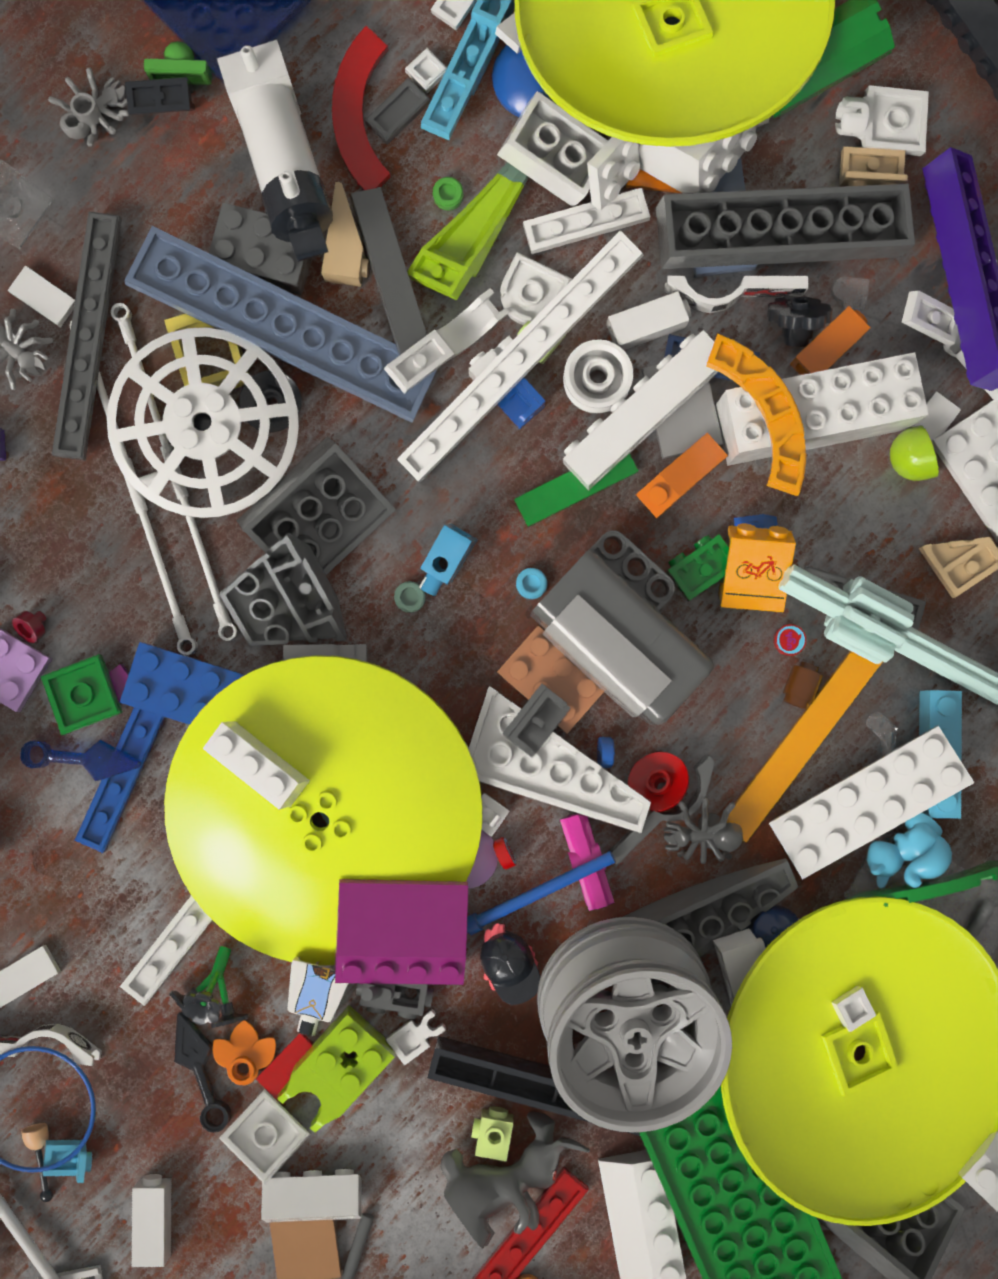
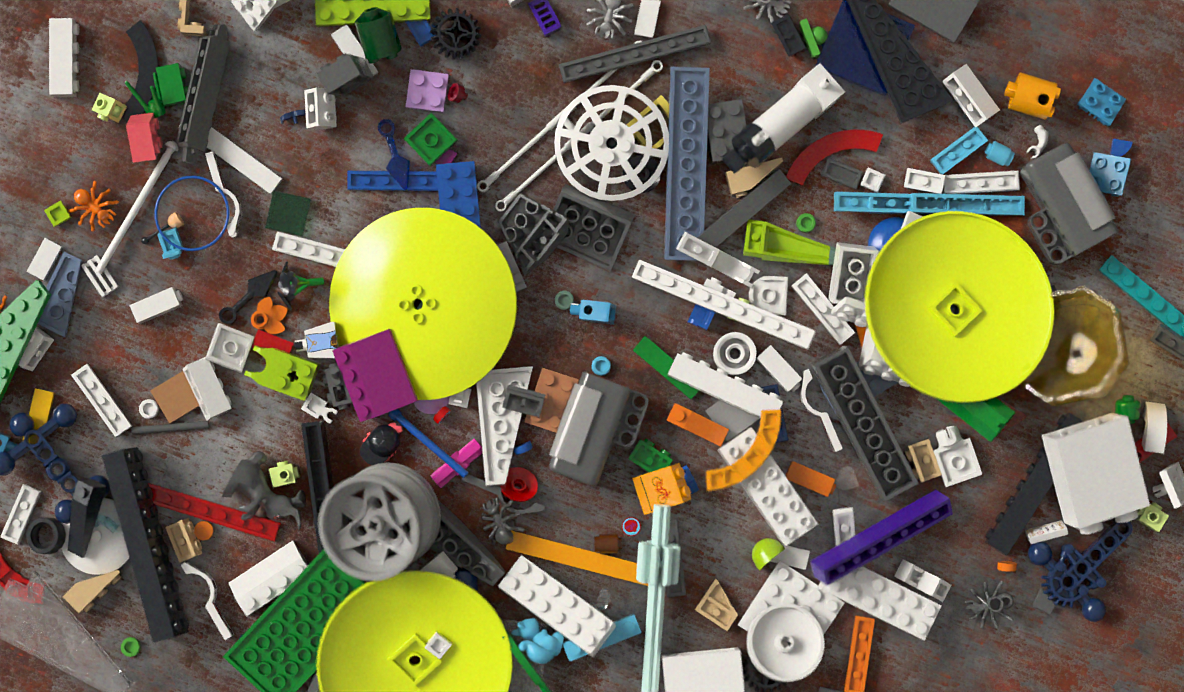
camera: 65 degrees right, 0 degrees up
white brick [203,721,310,810] -> none
black plant [767,296,833,347] -> none
none -> clear green tile [265,191,311,236]

